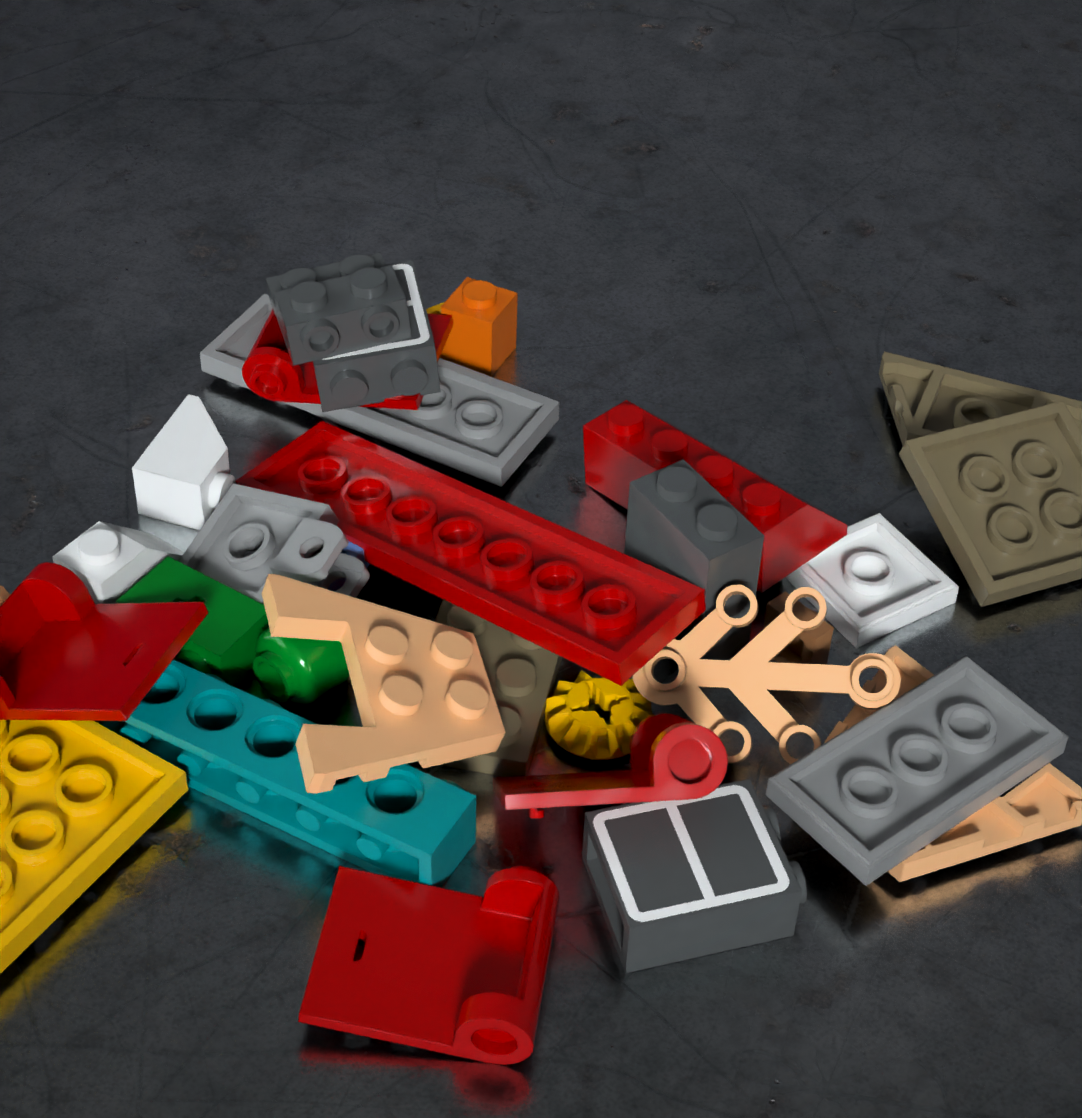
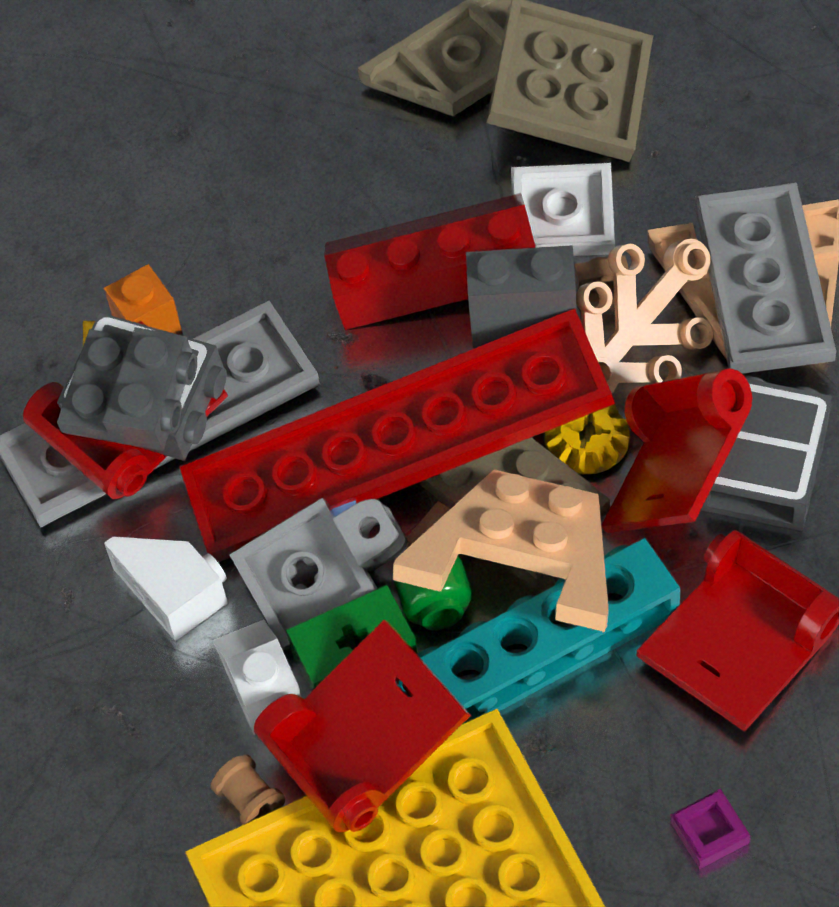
camera: 50 degrees left, 15 degrees up
none -> magenta tile [670,788,750,870]

